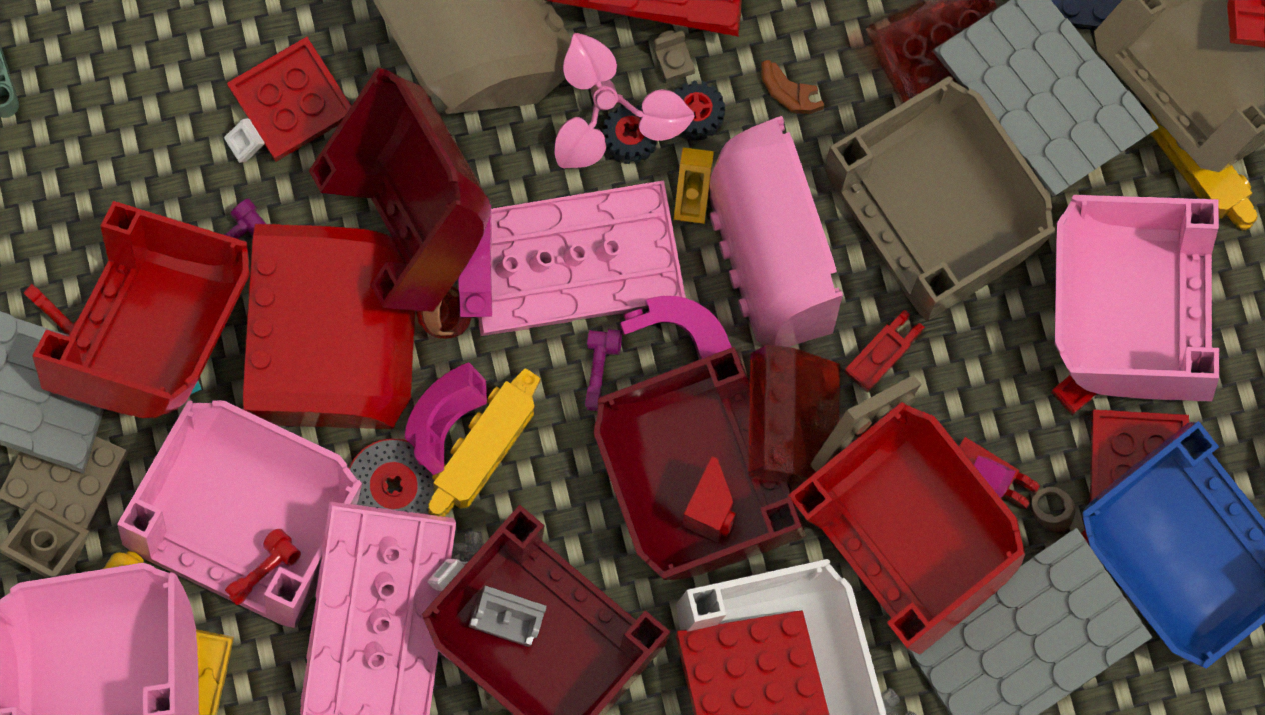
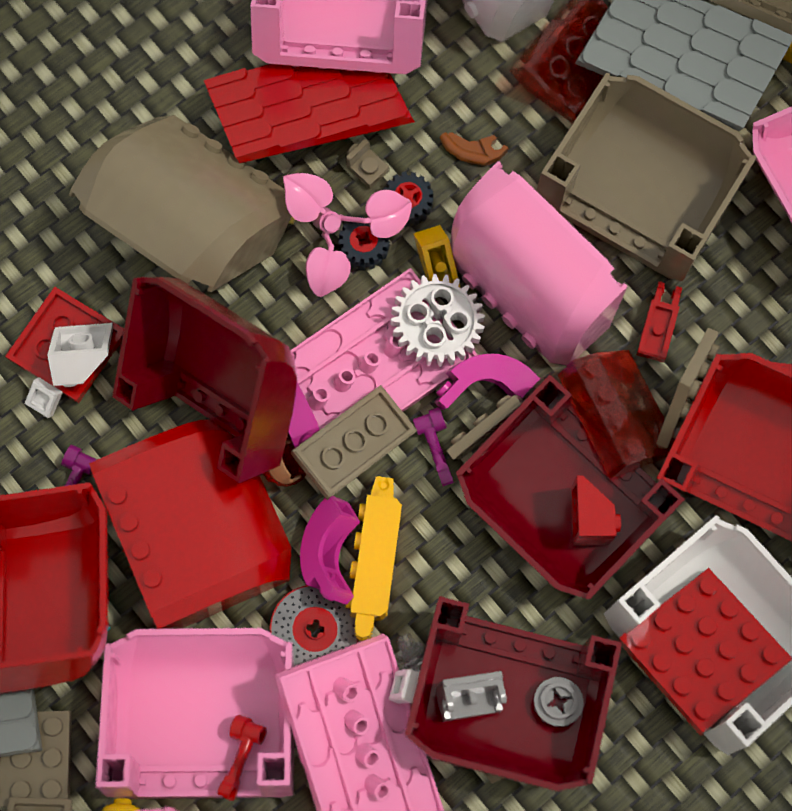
camera: 25 degrees left, 0 degrees up
none -> white slope [47,323,113,387]
none -> dark tan tile [290,385,417,500]
none -> white gear [390,274,485,367]
none -> dark tan plate [446,395,524,460]
none -> light grey gear [534,677,583,727]

